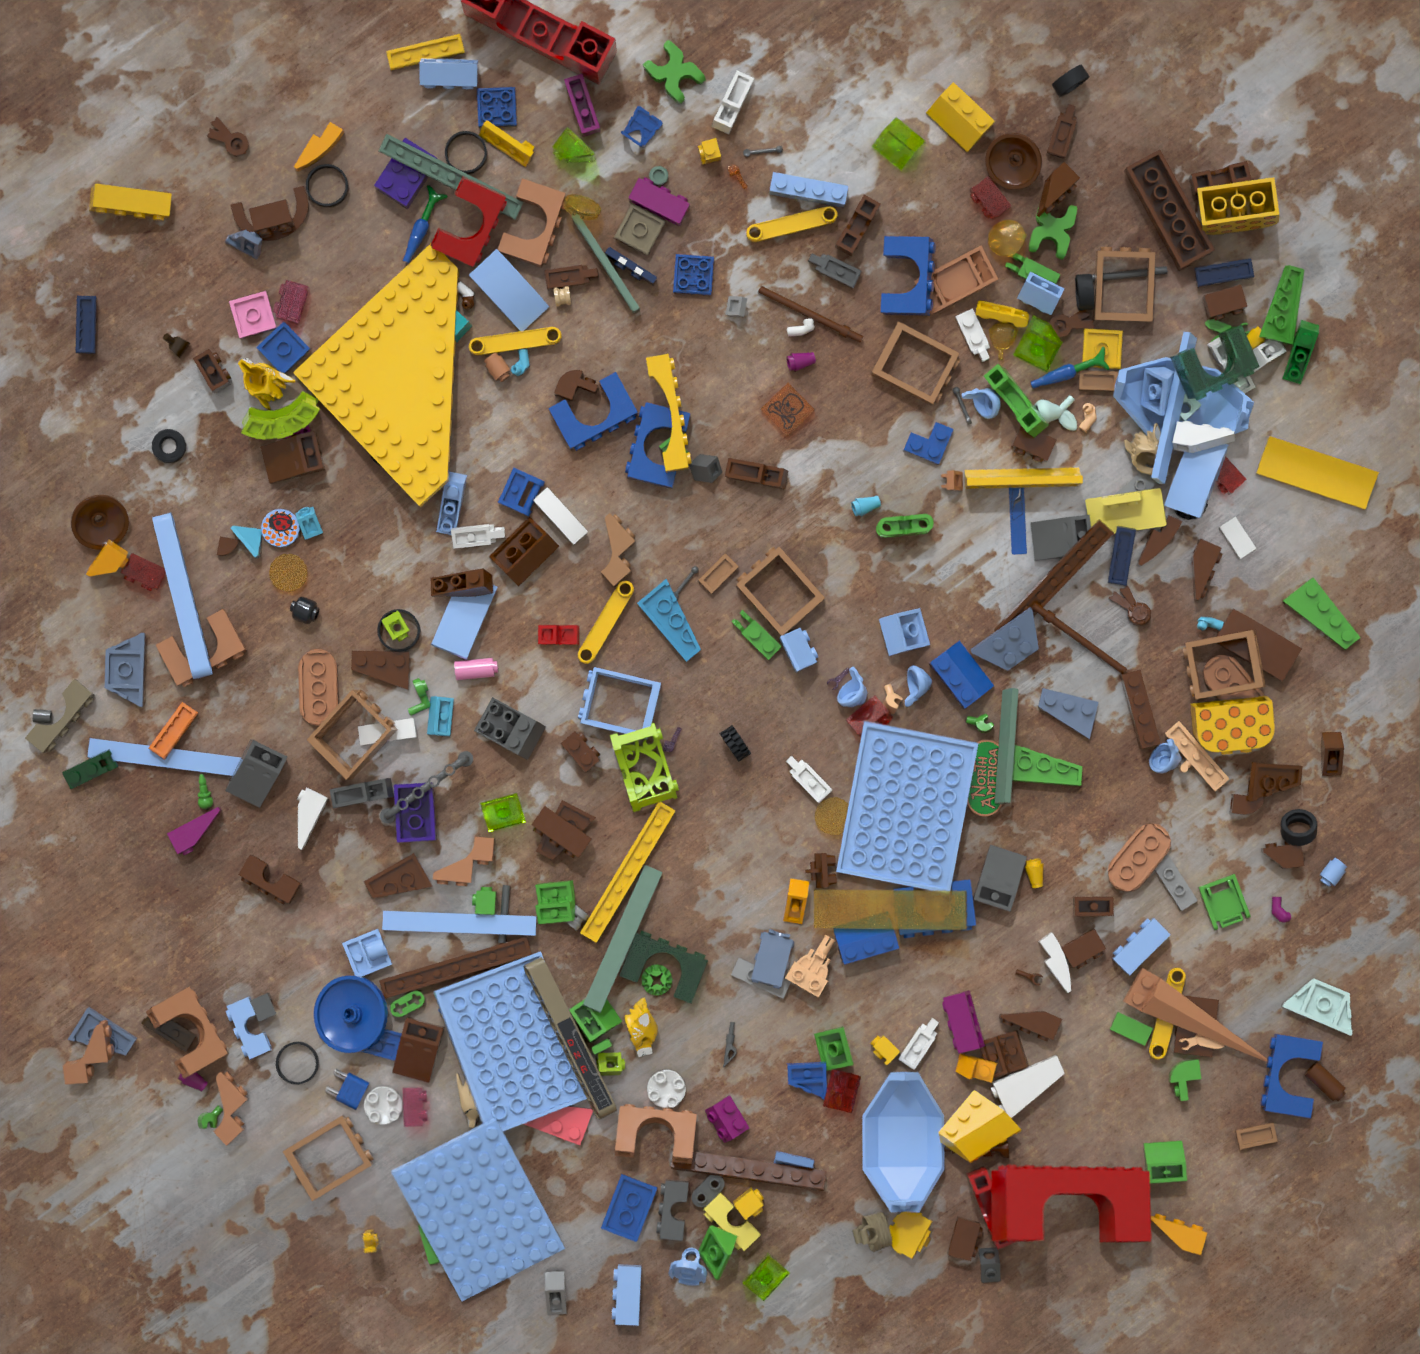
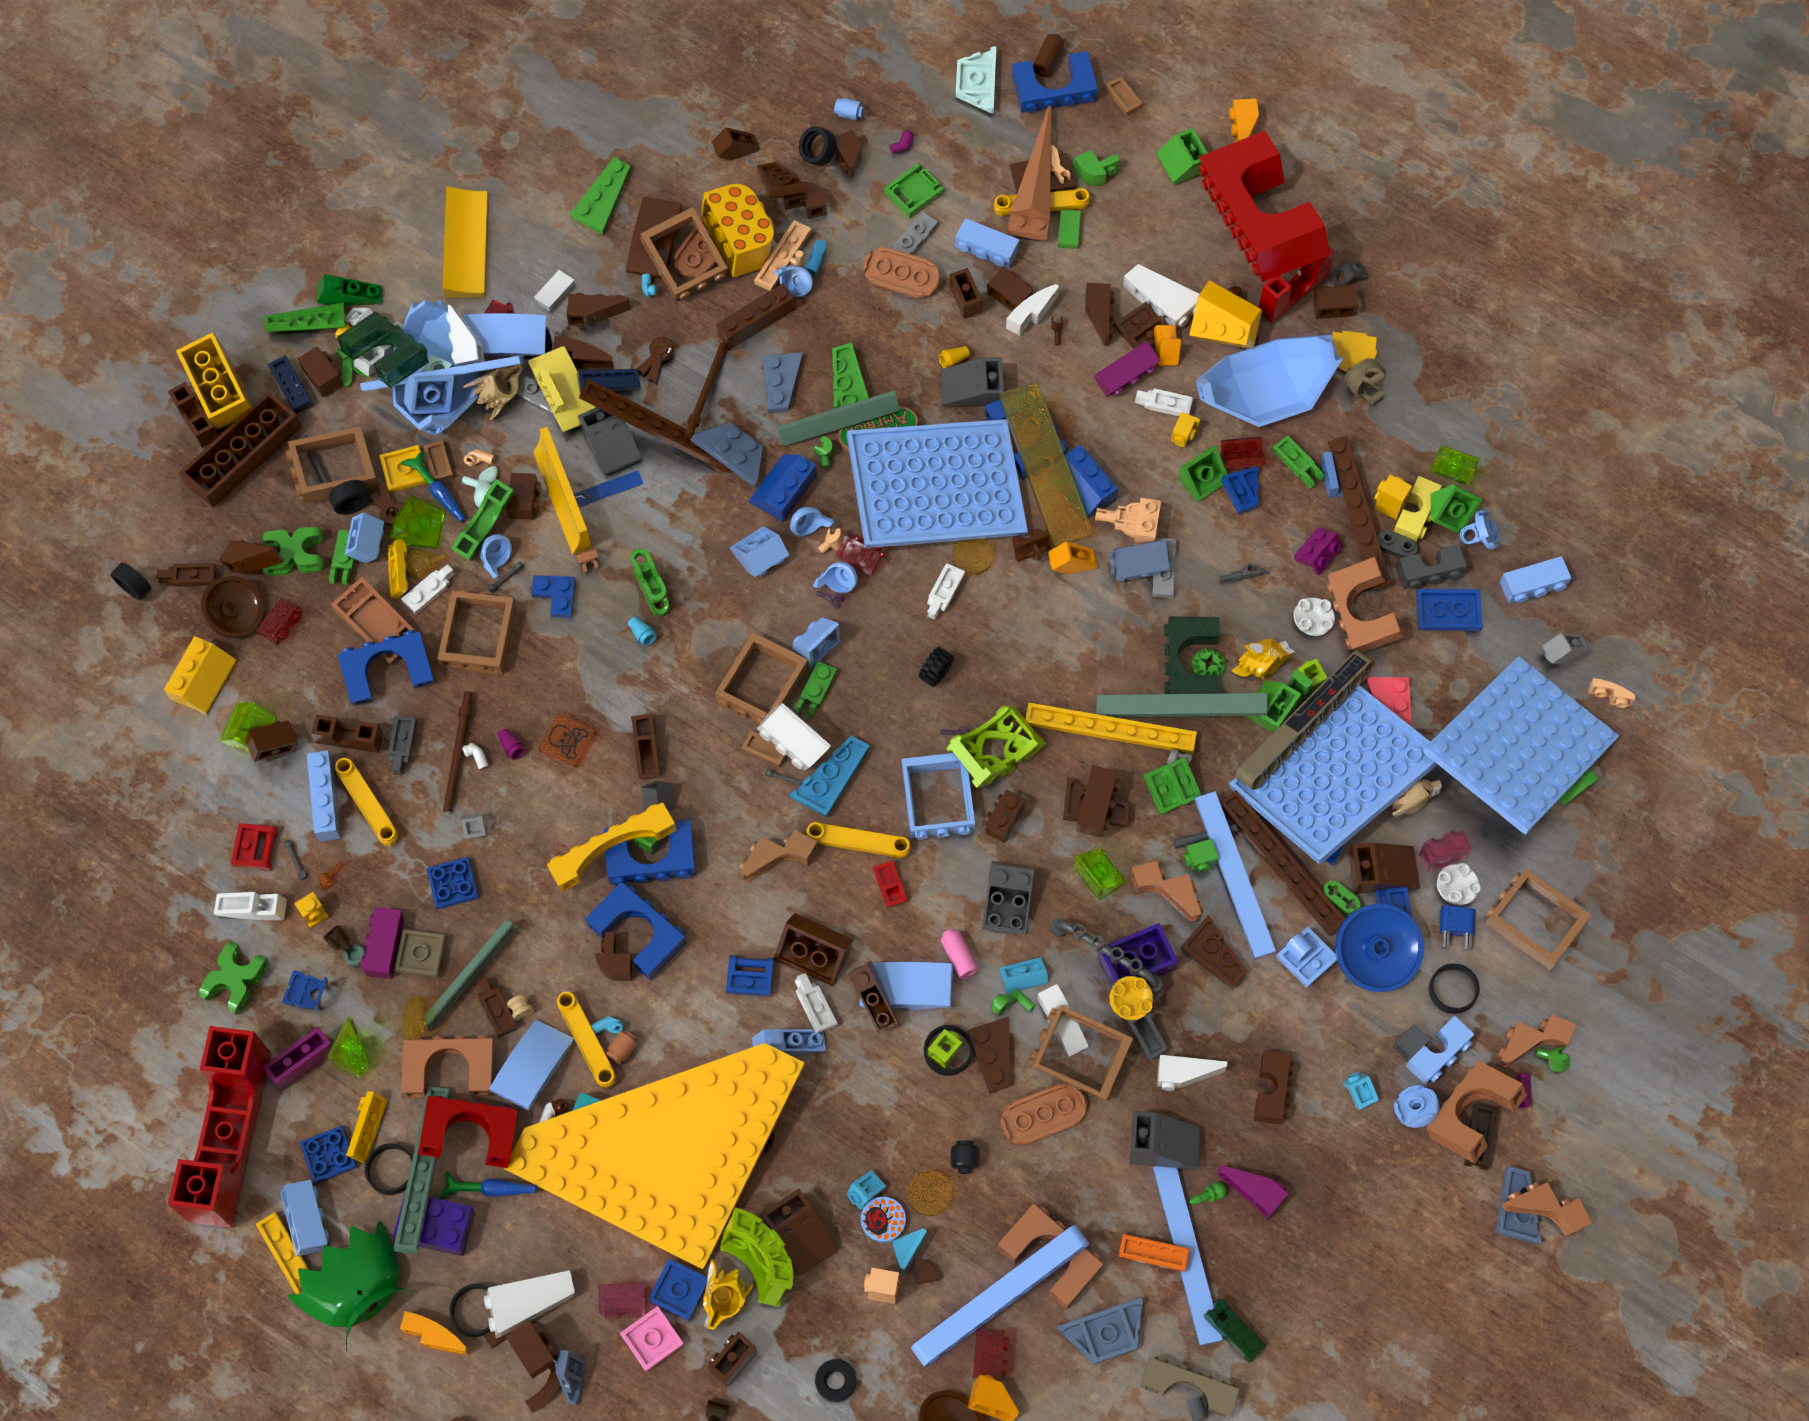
camera: 105 degrees left, 20 degrees down
yellow hinge [362,1229,379,1253] -> none
white slope [533,487,588,544] -> none
dark blue plate [605,247,657,286] -> none
clear yellow dish [988,220,1026,257] -> none
none -> red plate [231,823,279,871]
none -> reddish brown brick [245,720,298,762]
none -> green piece [287,1221,418,1351]
none -> dark brown piece [323,925,353,953]
none -> white slope [484,1270,575,1338]
none -> white slope [756,703,831,770]
none -> dark azure bar [805,240,826,276]
none -> light nougat brick [864,1268,900,1304]
none -> yellow dish [1109,976,1153,1020]
none -> bright green hinge [1272,436,1325,488]
none -> medium azure bracket [1342,1072,1379,1110]
none -> light blue plate [1394,1085,1440,1128]
none -> light nougat slope [1588,678,1635,708]

